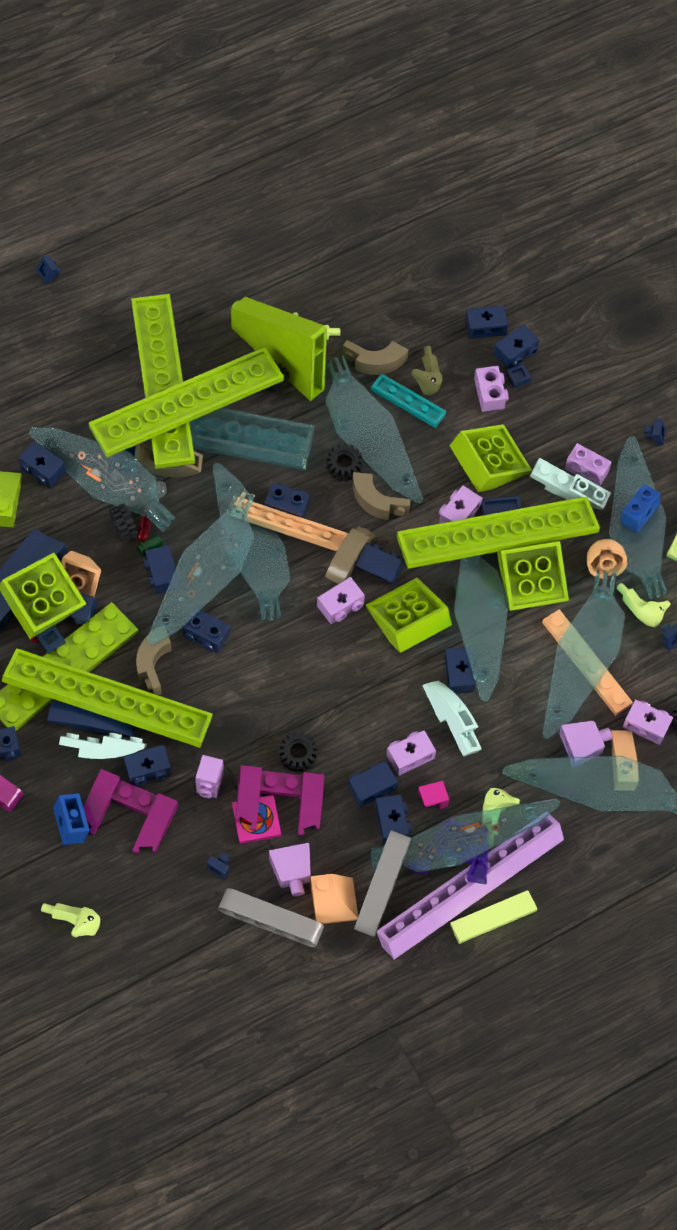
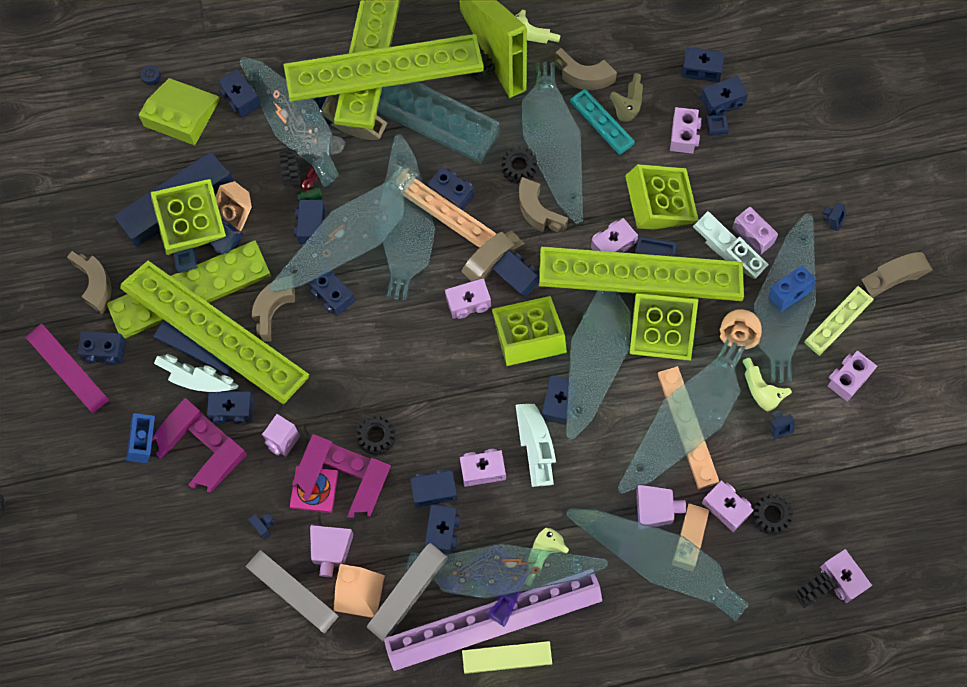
camera: 25 degrees right, 5 degrees up
yellowish green animal [41,903,100,938] -> none
dark pink panel [418,781,449,809] -> none

